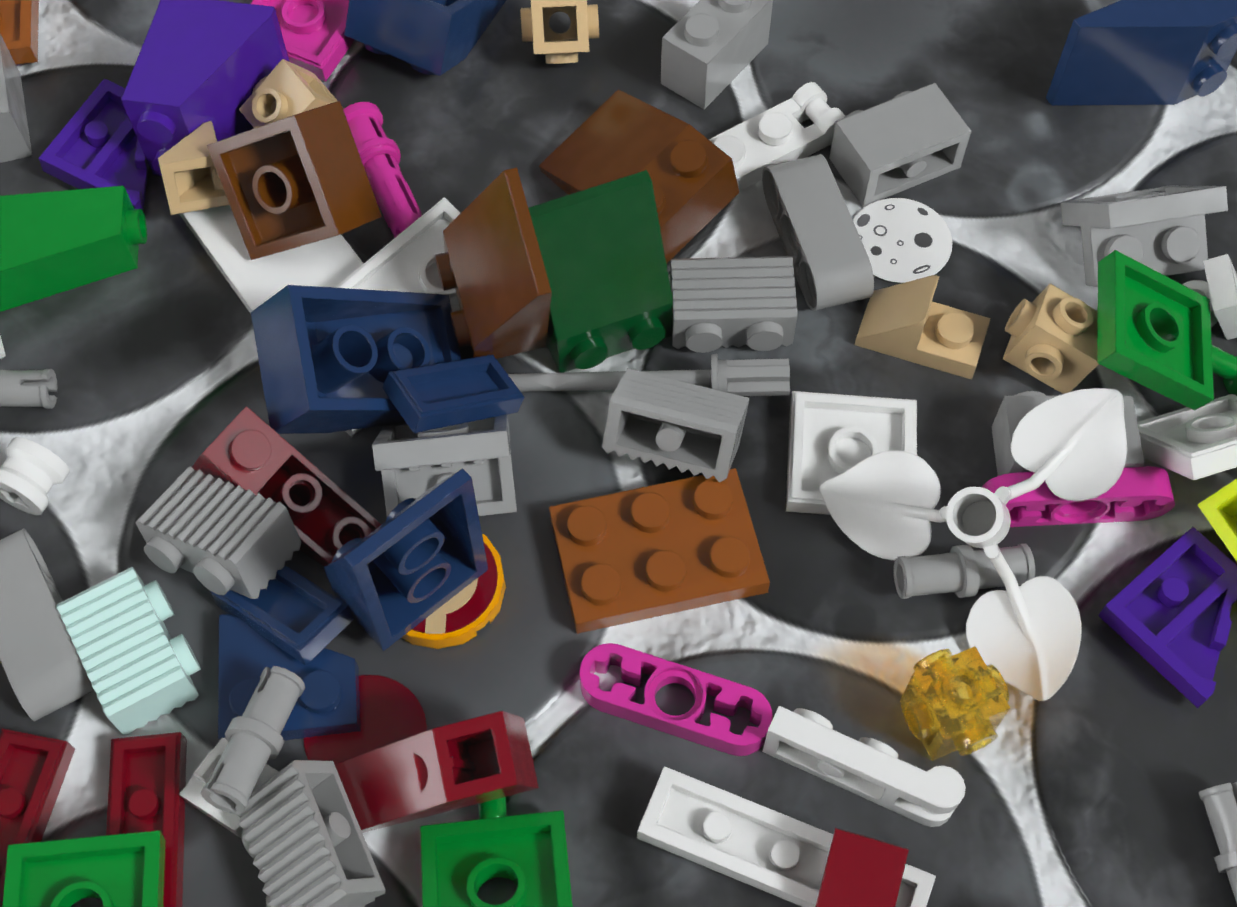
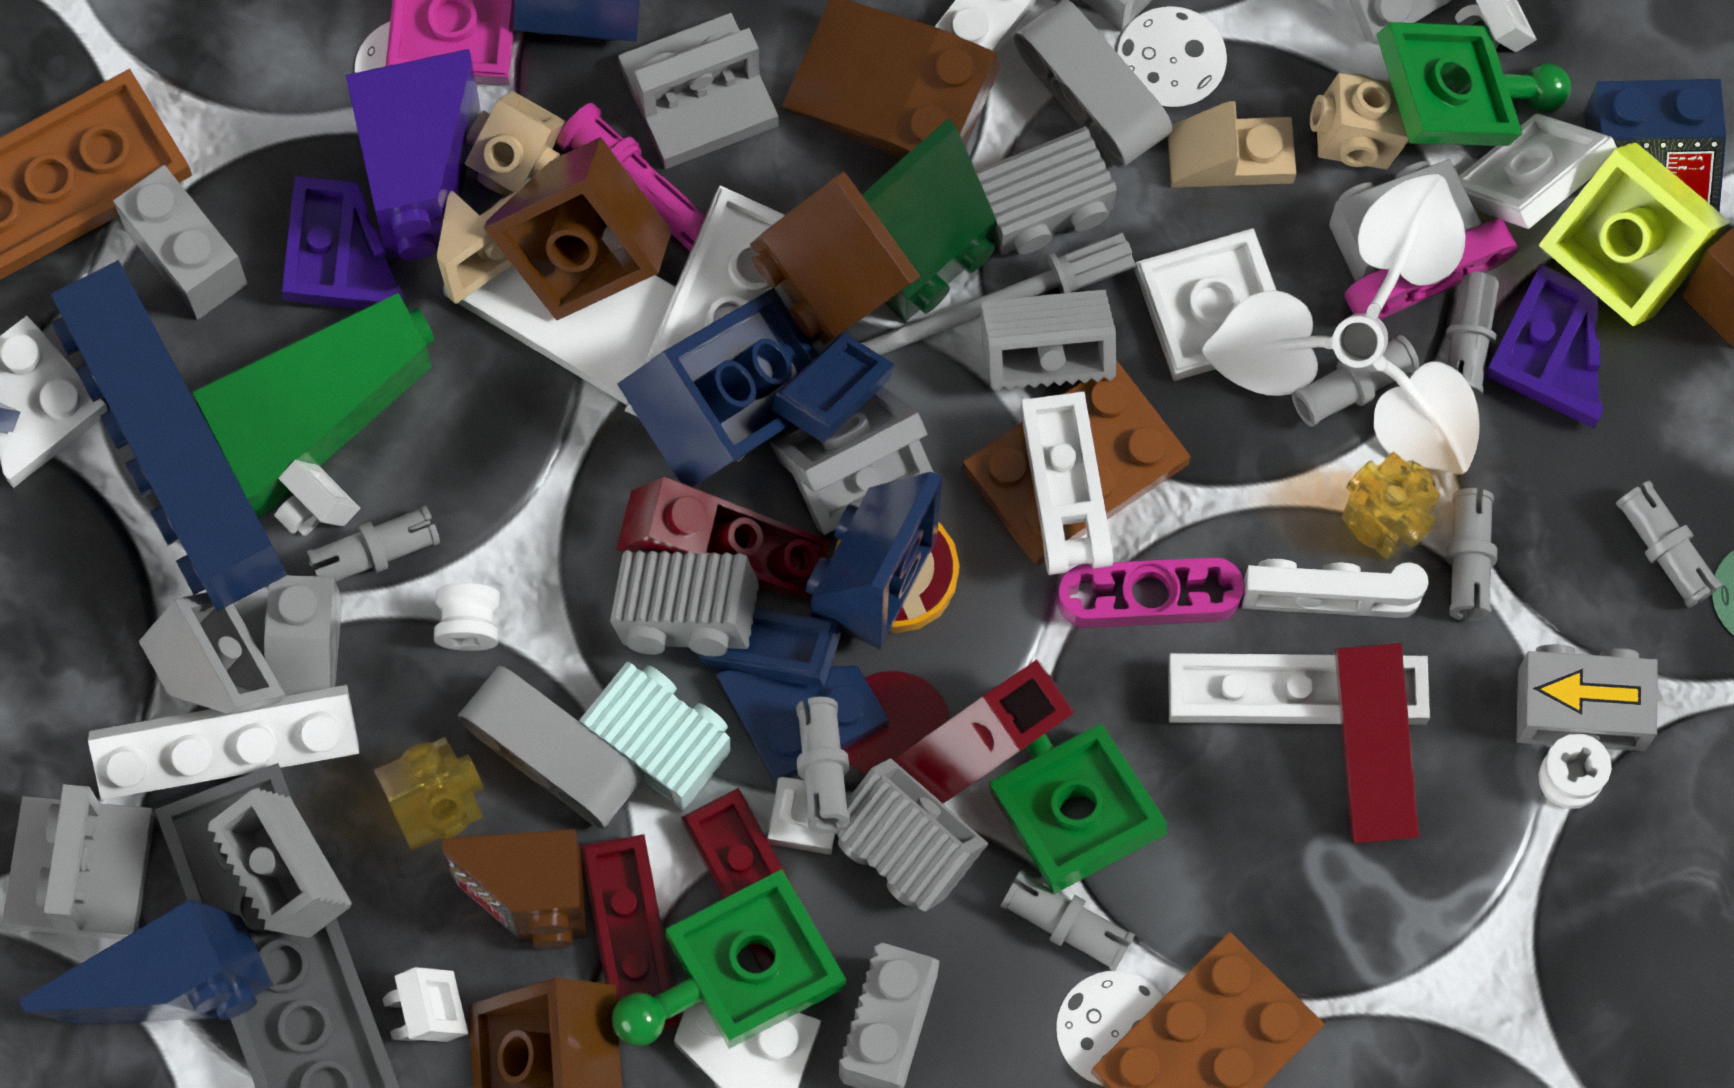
camera: 25 degrees left, 10 degrees up
none -> light grey bracket [618,12,779,169]
none -> white plate [1020,391,1113,575]
none -> light grey axle [1446,271,1499,398]
none -> light grey pin [1446,488,1498,621]

